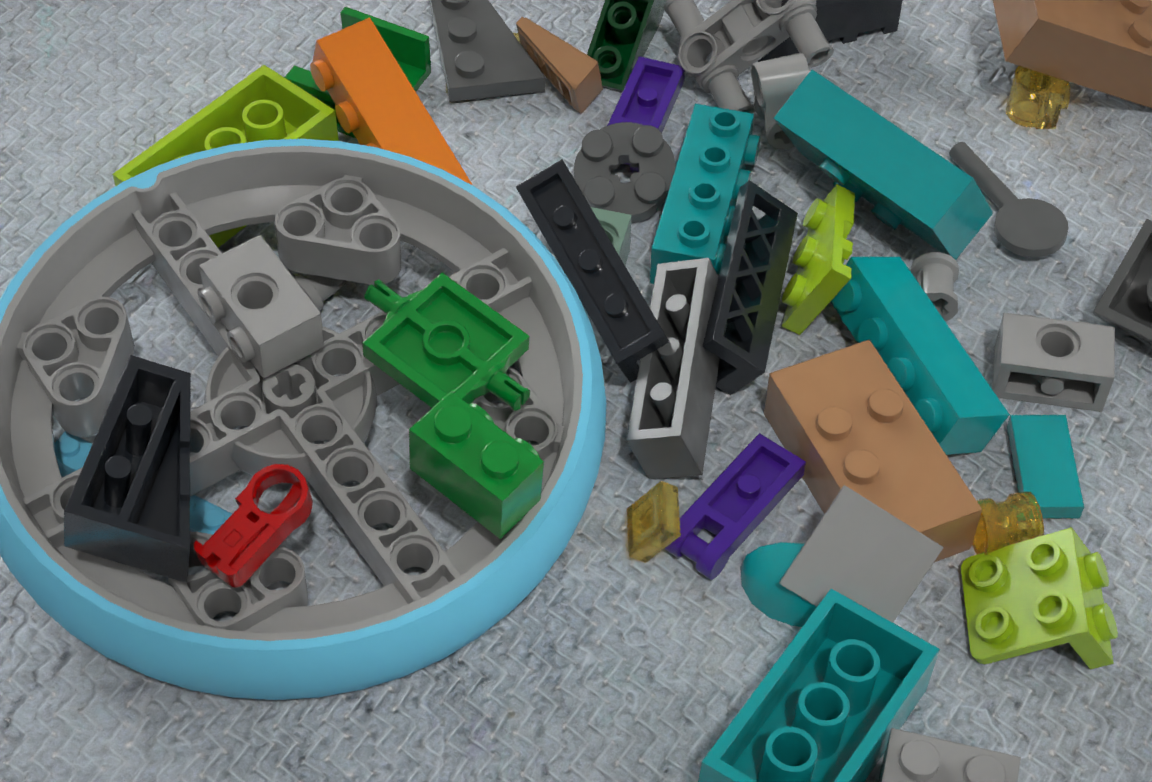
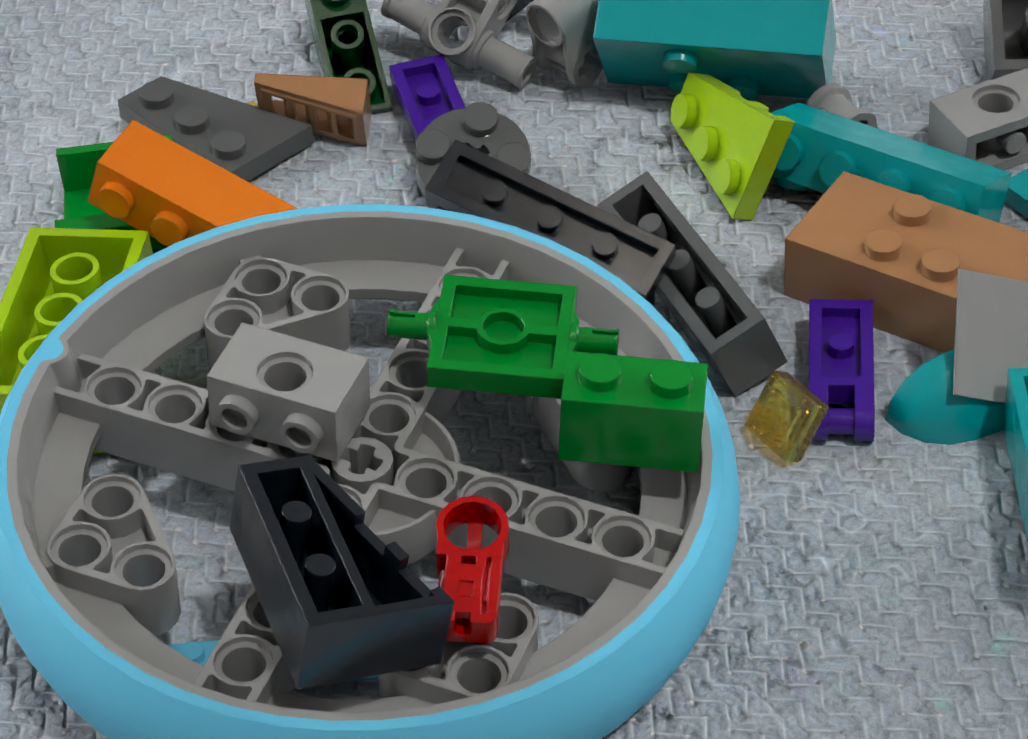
camera: 30 degrees left, 10 degrees down
teal brick [650,103,761,284] -> none
black fence [702,180,798,395] -> none
dark grey piece [949,142,1069,257] -> none

